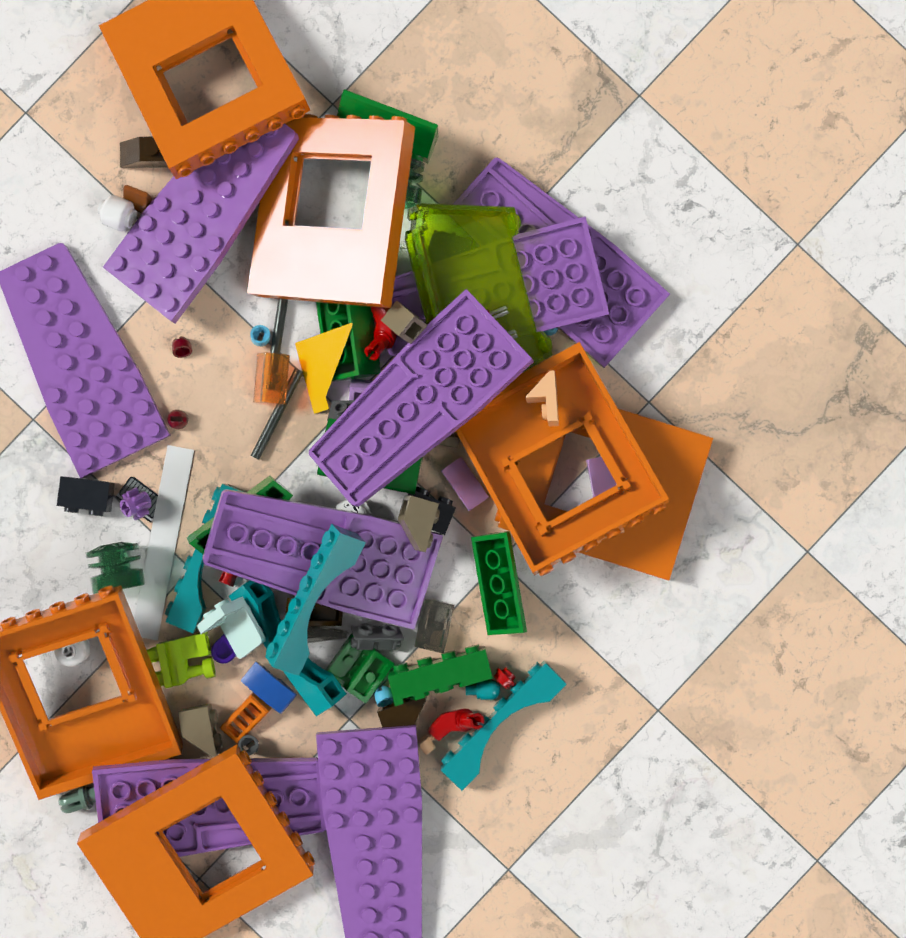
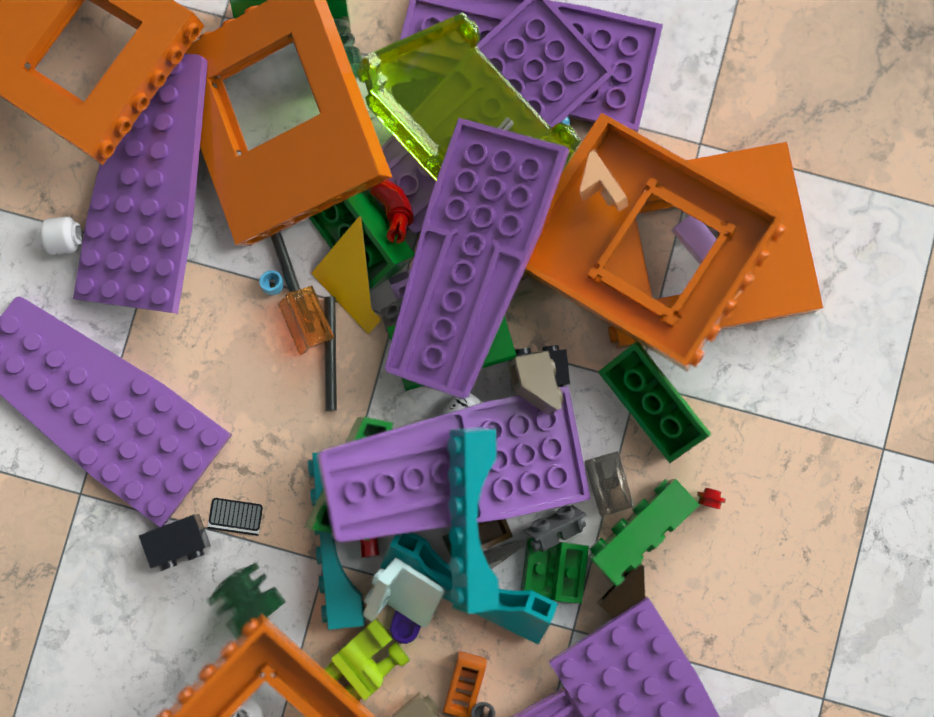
camera: 25 degrees left, 5 degrees down
dark brown slope [120,136,168,168] -> none
medium lavender gear [120,488,151,520] -> none
dark orange slope [123,185,152,214] -> none
white sticker [134,445,194,641] -> none
dark red hinge [167,410,188,430] -> none
dark red hinge [172,336,192,358] -> none
blue slope [241,662,297,714] -> none
medium azure hinge [374,686,394,707] -> none
dark tan slope [381,301,428,344] -> none
red arm [419,708,484,754] -> none
lavender slope [441,457,489,511] -> none
teal arch [441,661,567,791] -> none
teal cylinder [466,680,500,700] -> none

